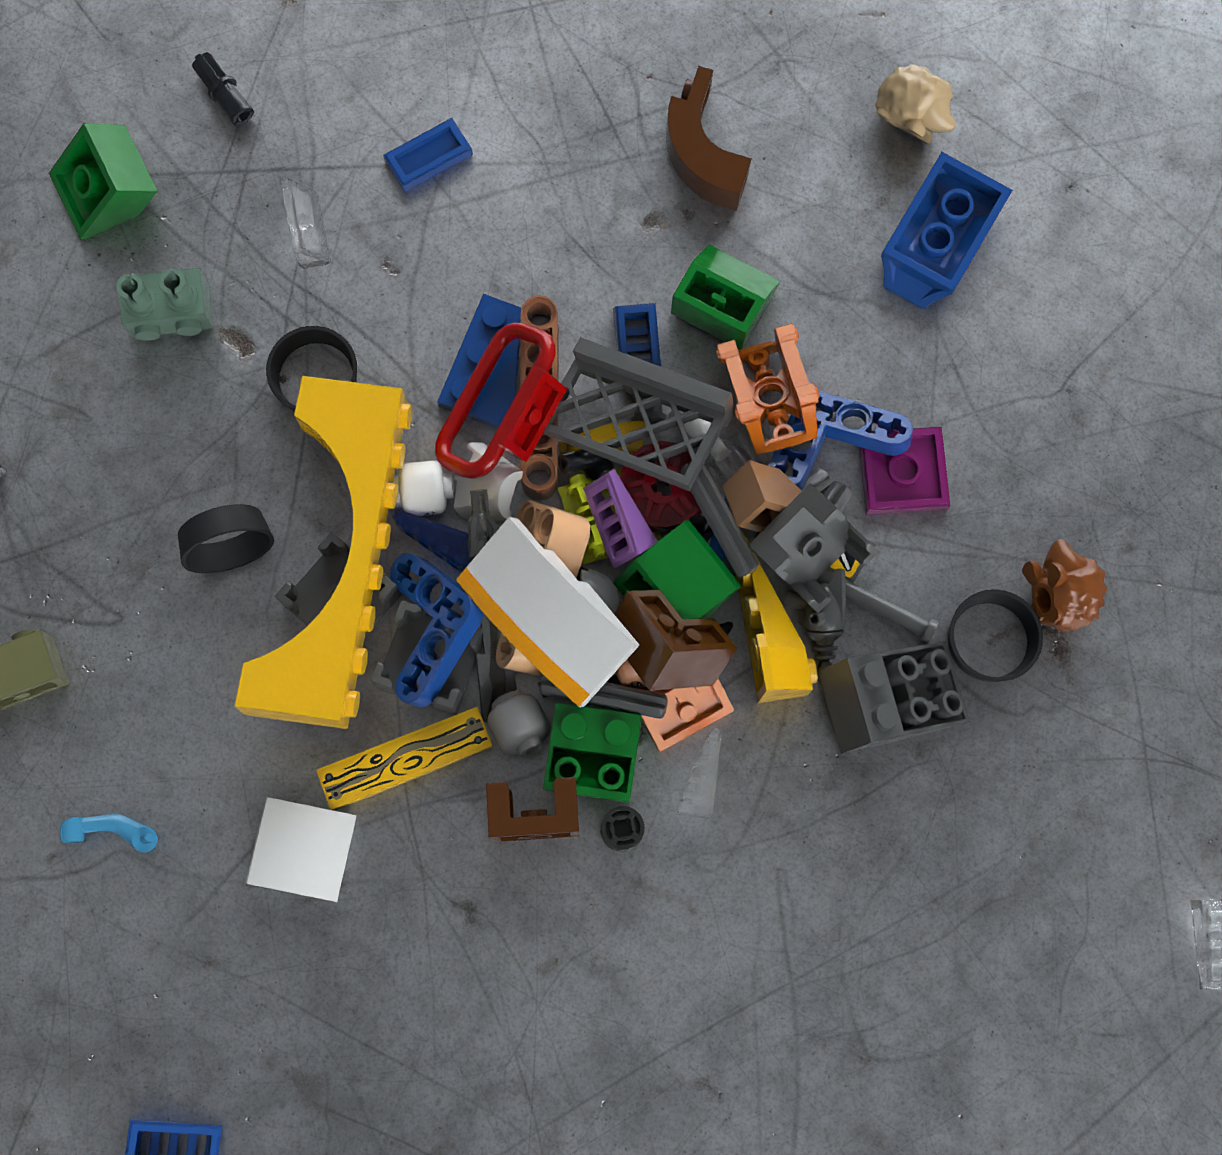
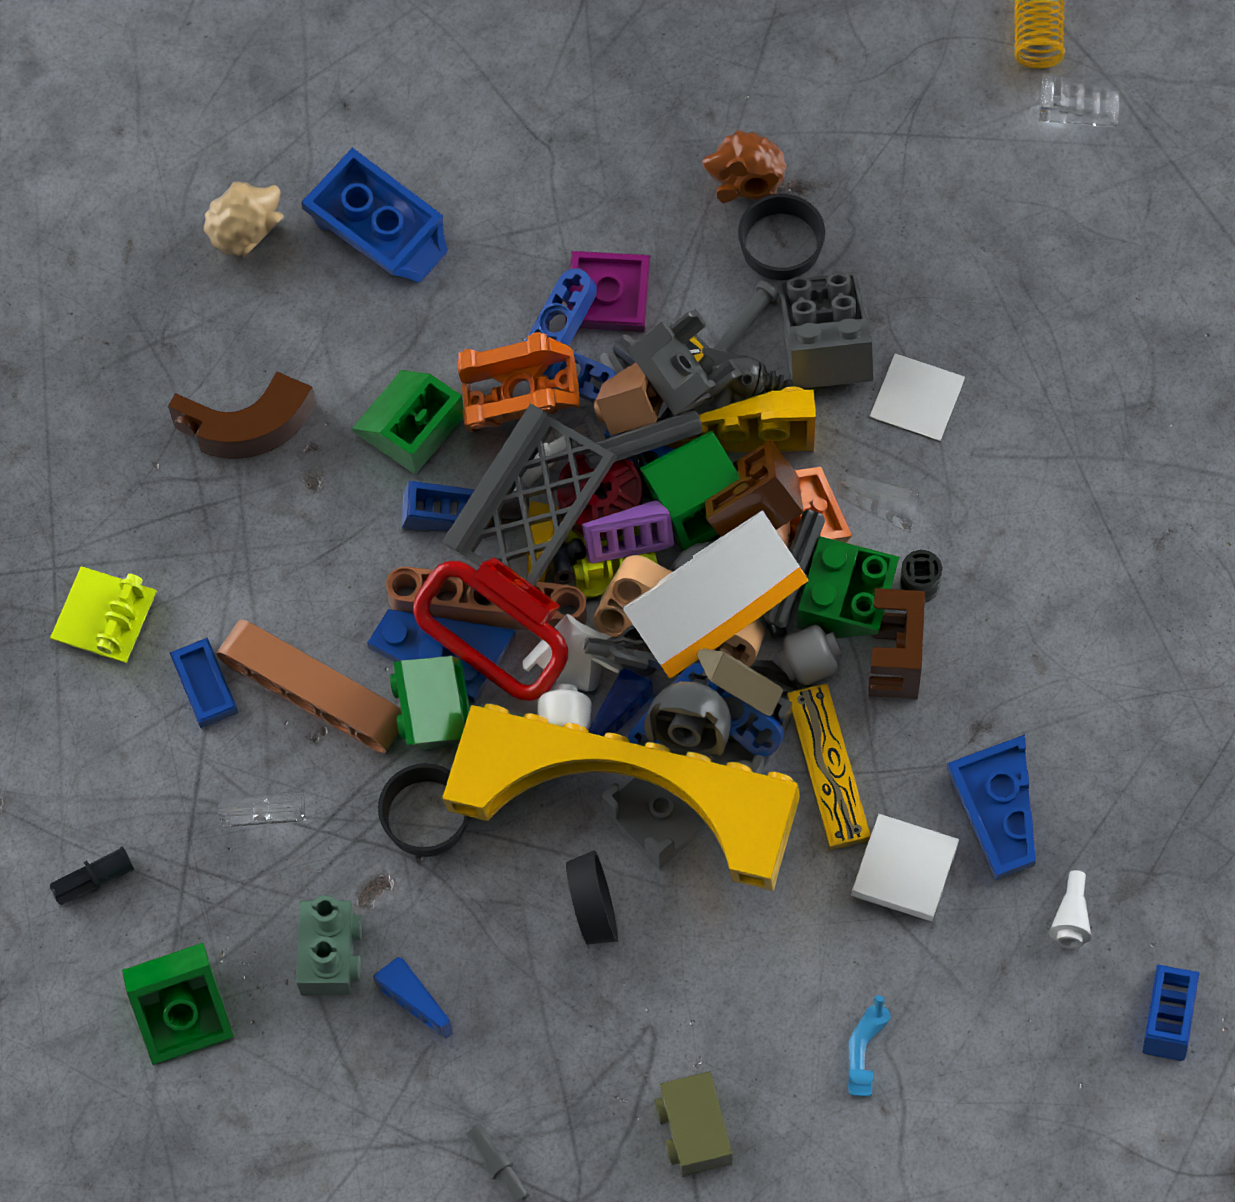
camera: 75 degrees left, 10 degrees down
none -> neon yellow hinge [50,566,157,664]
none -> nougat beam [216,619,402,753]
none -> blue slope [373,956,453,1038]
none -> slope [390,656,470,750]
none -> dark grey cylinder [644,682,732,760]
none -> dark tan slope [697,648,783,716]
none -> white sticker [869,353,966,441]
none -> blue wing [947,734,1036,880]
none -> white cone [1049,870,1092,949]

